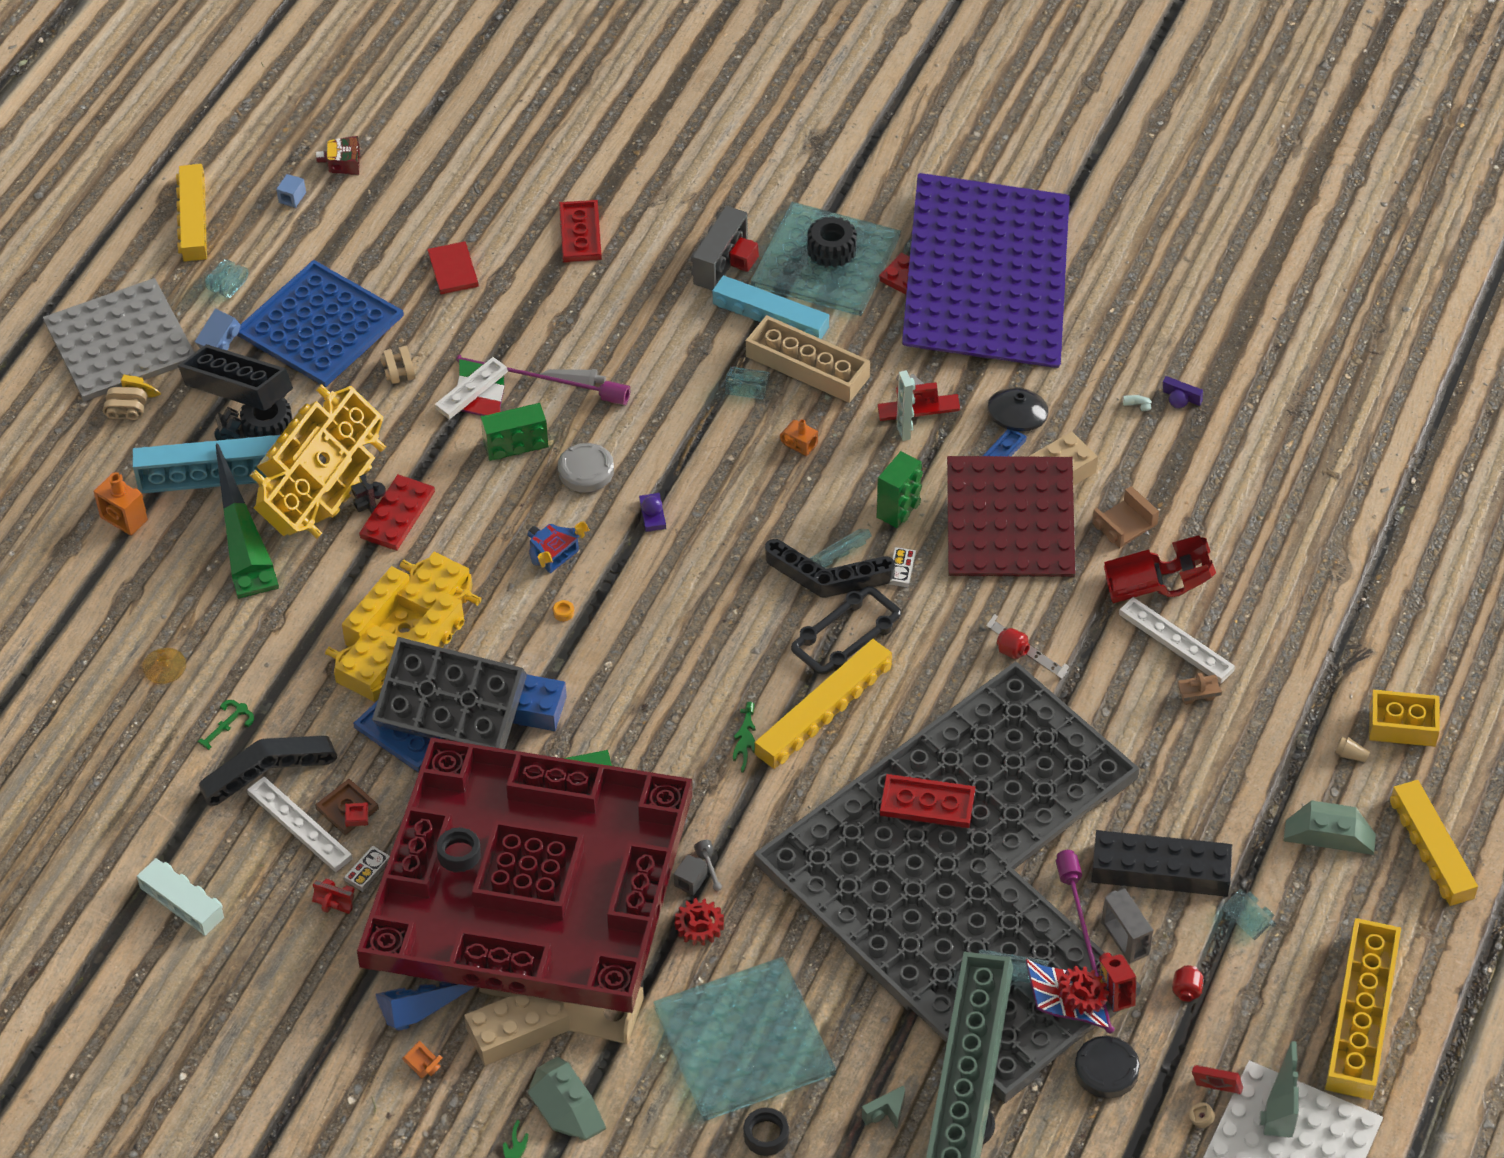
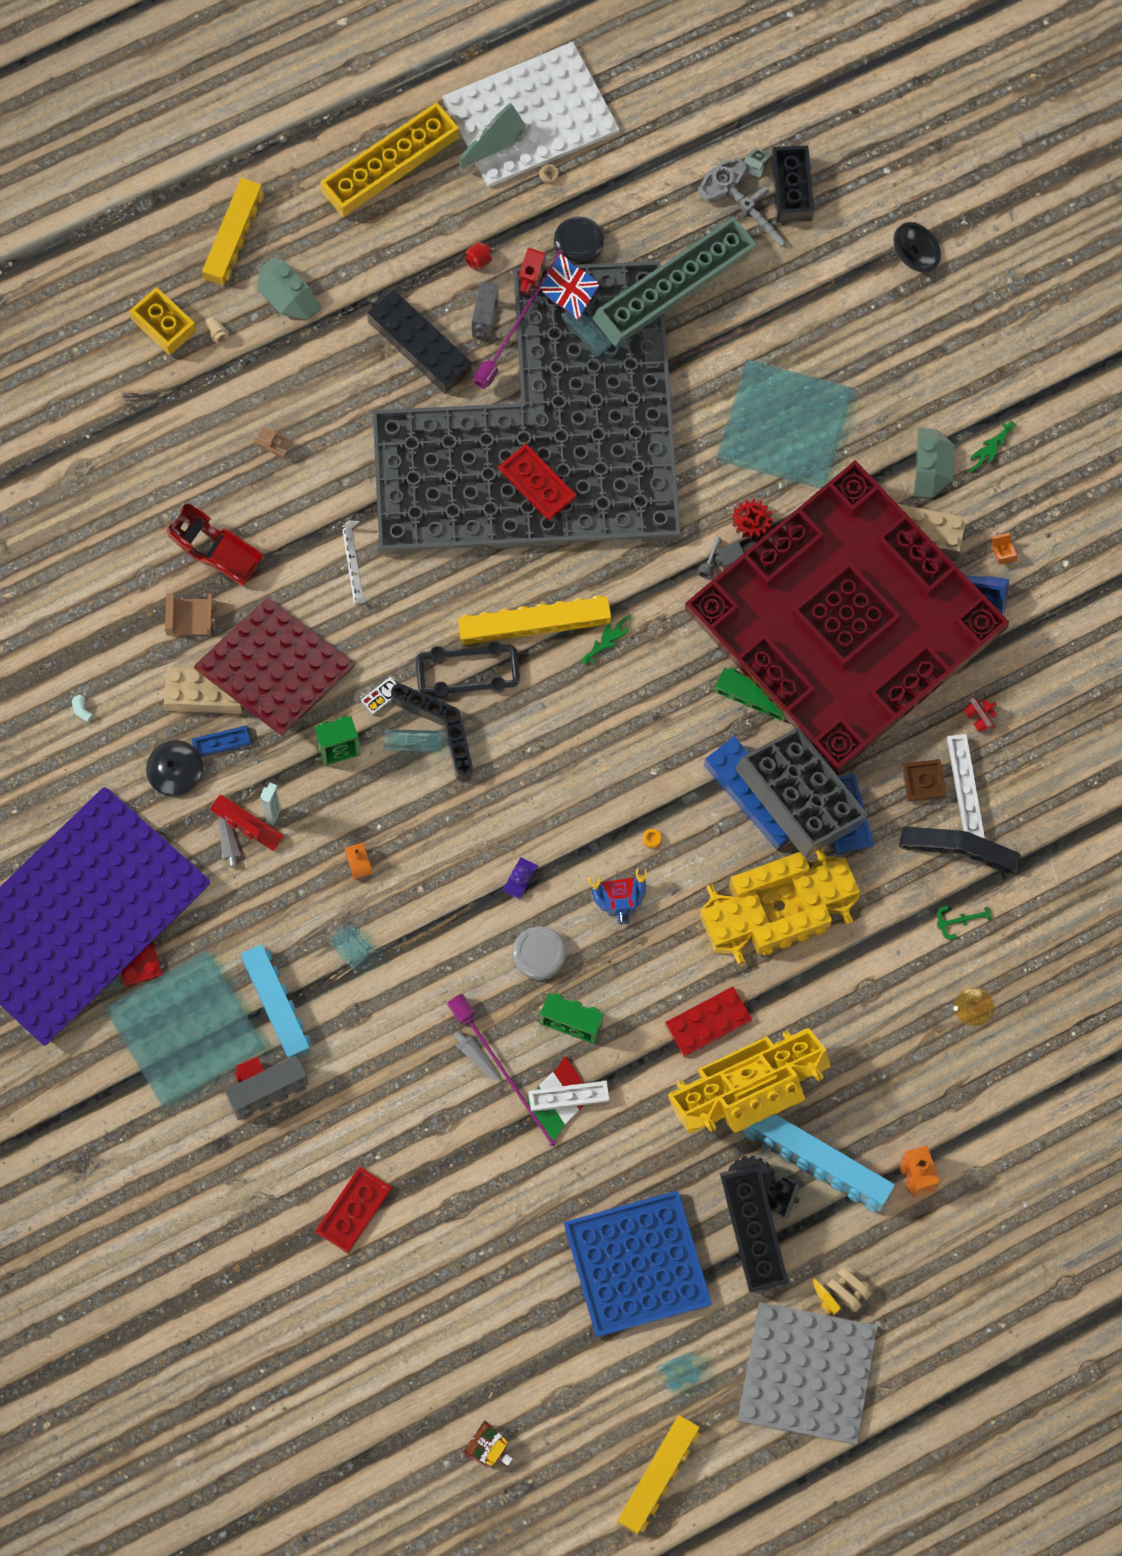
camera: 145 degrees left, 20 degrees up
light aqua brick [137,858,224,936] -> none
medium blue brick [195,308,241,351] -> none
green plate [215,443,279,599] -> none
medium blue brick [276,174,306,208] -> none
tile [344,846,390,892] -> none
red tile [345,803,368,827] -> none
black hips [351,474,386,514] -> none
tan brick [380,345,416,384] -> none
red tile [427,241,479,295] -> none
black tyre [437,827,481,872] -> none
black tyre [743,1107,789,1156] -> none
tan brick [746,315,870,403] -> none
black tyre [807,216,857,268] -> none
sand green slope [862,1086,905,1129] -> none
red head [996,628,1030,659] -> none
red gear [1057,966,1109,1015] -> none
white plate [1119,597,1235,684] -> none
dark purple tile [1163,376,1203,409] -> none
red tile [1192,1065,1244,1094] -> none
clear light blue bracket [1221,888,1276,941] -> none

